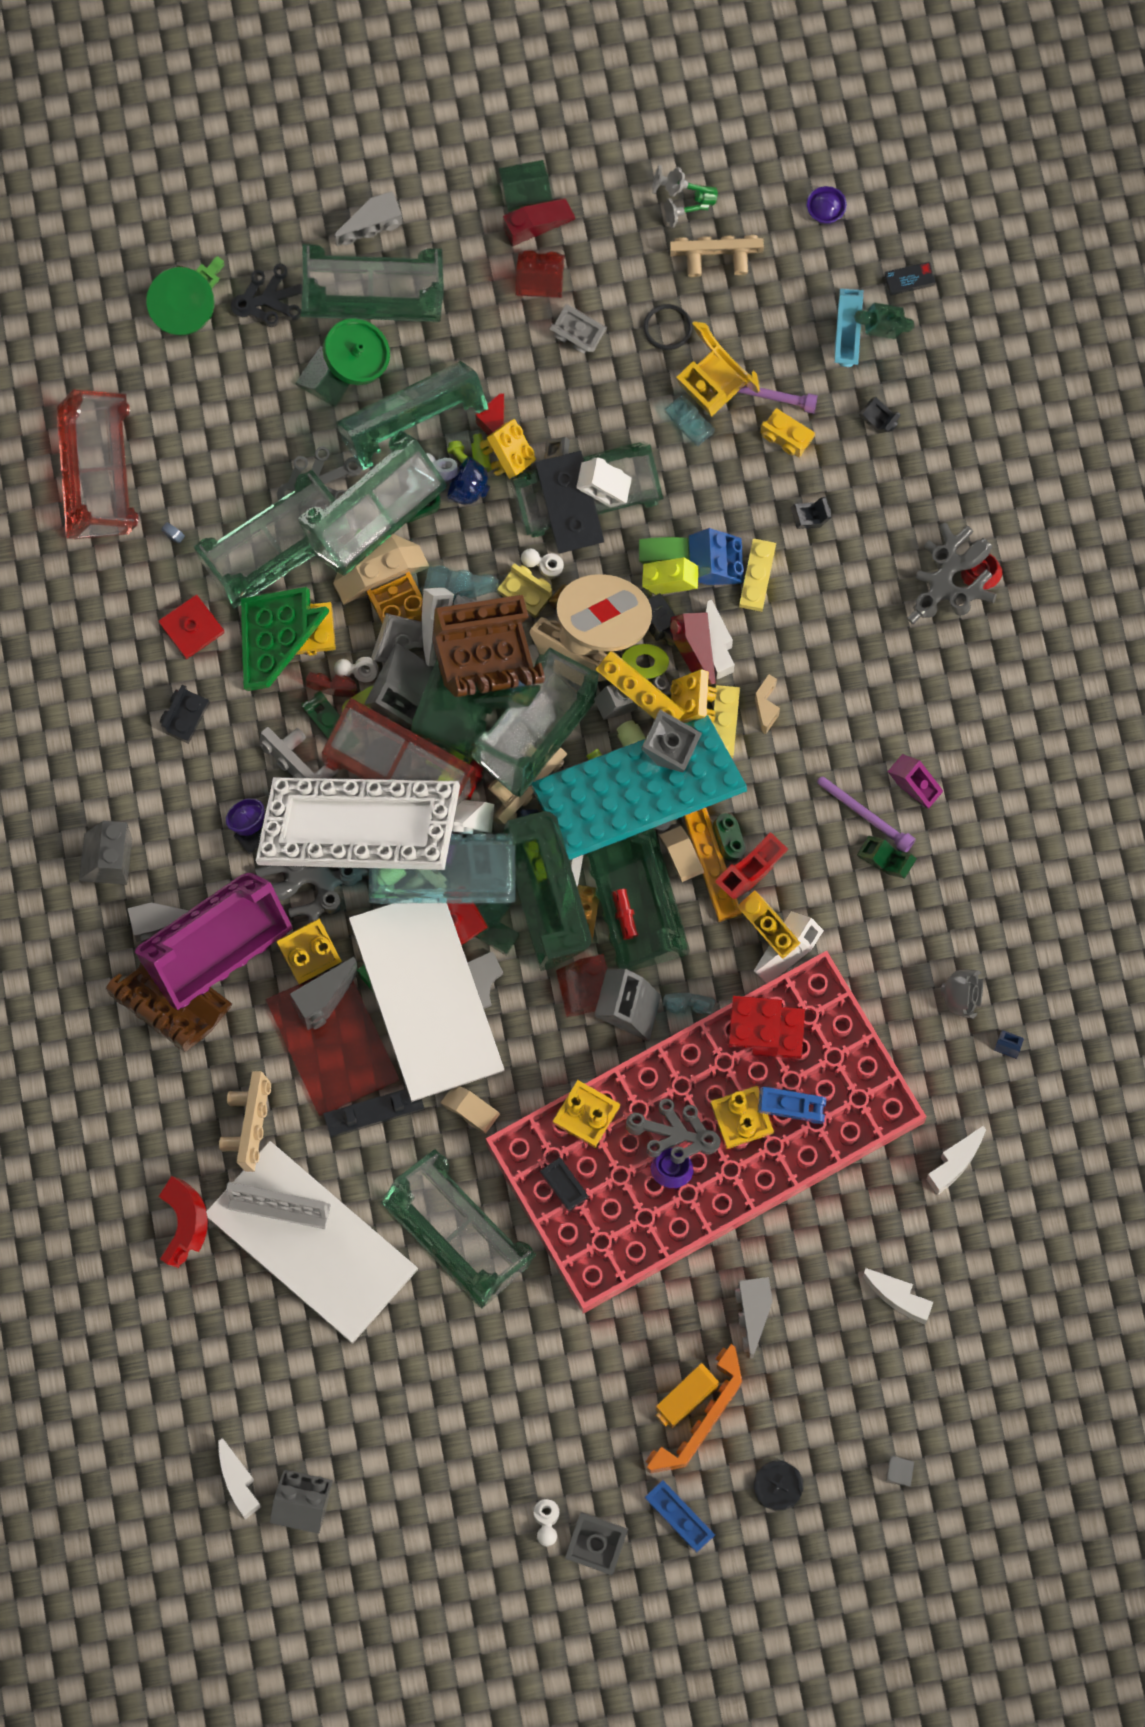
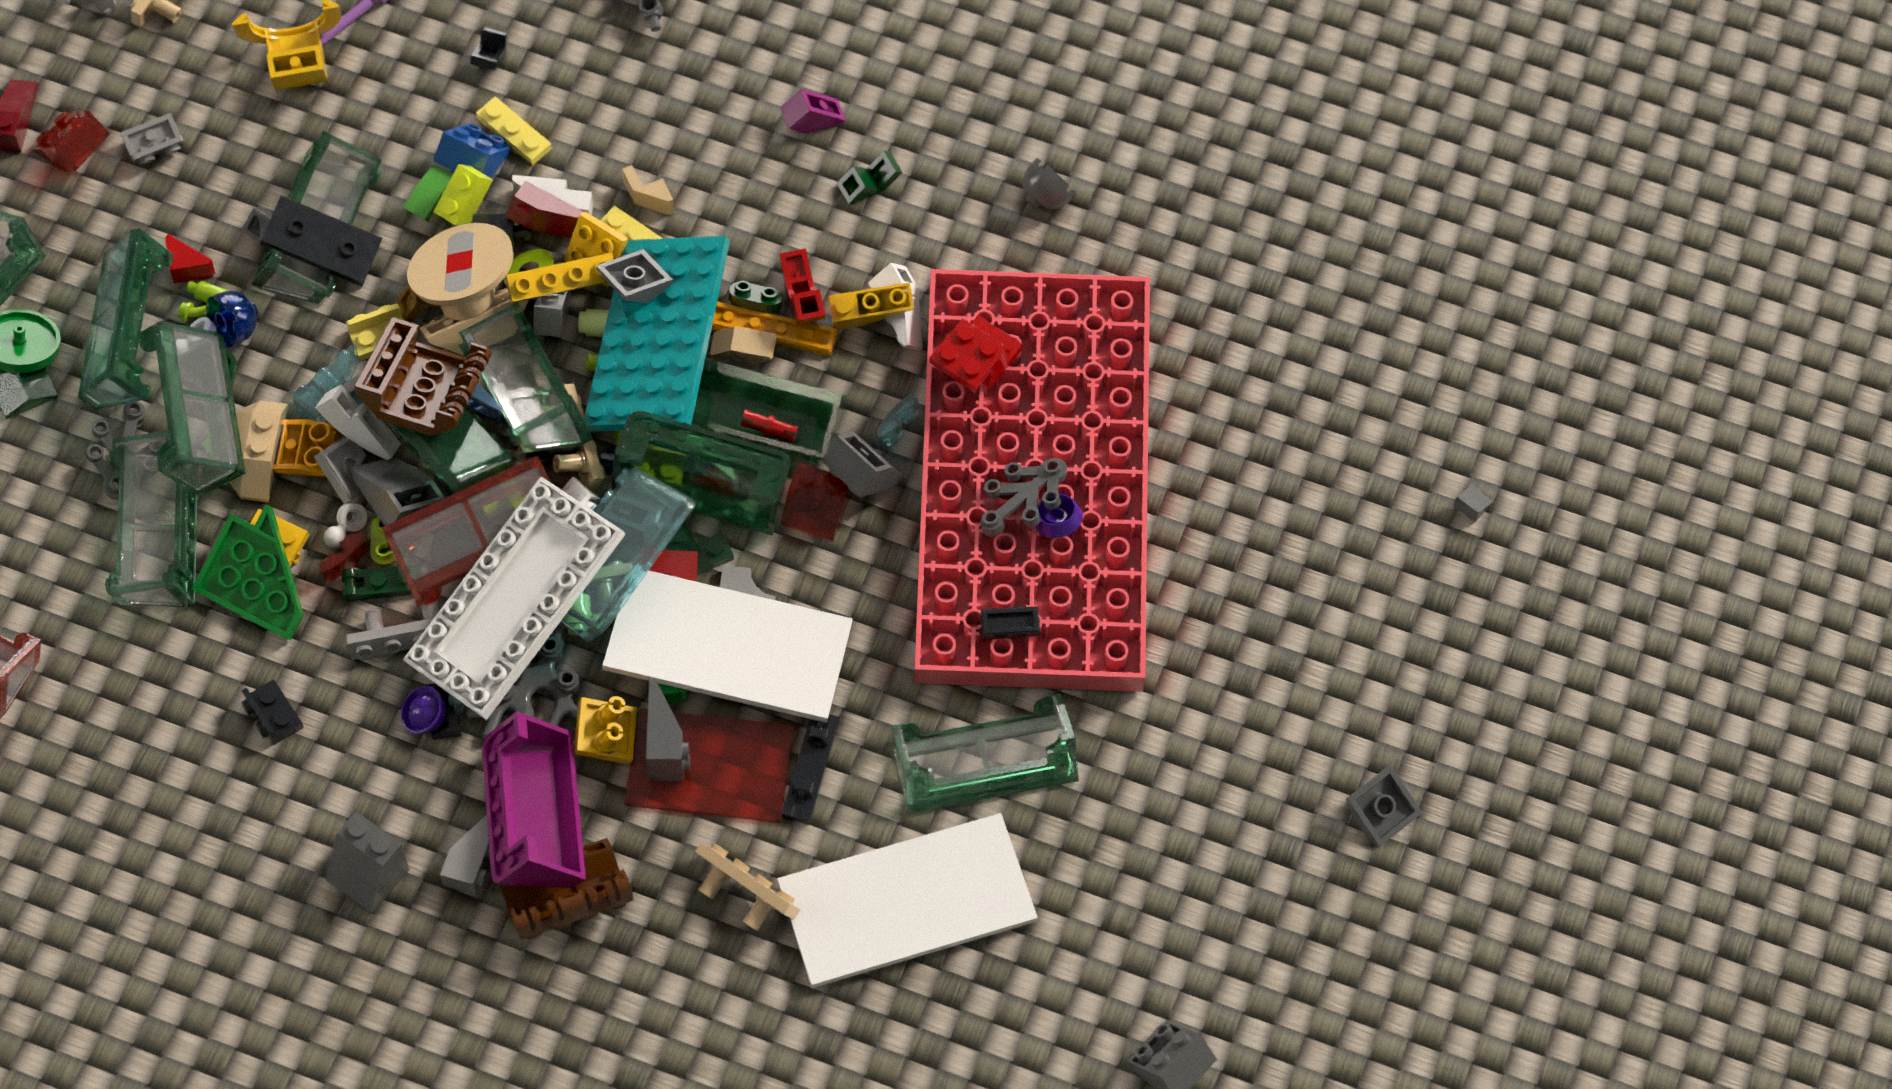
camera: 60 degrees left, 10 degrees down
red plate [158,594,225,660] -> none
red arch [158,1176,208,1268] -> none
sand blue tile [161,522,185,543] -> none
light grey fence [227,1182,331,1229] -> none
tan slope [440,1086,500,1133] -> none
clear green slope [473,685,540,709] -> none
yellow plate [480,418,537,479] -> none
white plate [521,549,564,579] -> none
white plate [534,1499,559,1546] -> none
yellow plate [553,1080,620,1148] -> none
white brick [577,458,631,508] -> none
black tyre [643,304,693,350] -> none
blue plate [645,1480,715,1553] -> none
orange slope [646,1344,742,1474] -> none
light orange slope [655,1363,718,1429] -> none
clear light blue slope [664,395,715,447] -> none
yellow plate [710,1086,774,1149] -> none
light grey slope [735,1277,773,1359] -> none
black tile [754,1460,804,1511] -> none
blue plate [758,1087,827,1124] -> none
yellow bracket [760,408,815,457] -> none
medium lavender piece [817,777,916,852] -> none
white slope [863,1268,933,1325] -> none
white slope [927,1126,986,1195] -> none
dark blue slope [994,1030,1024,1059] -> none

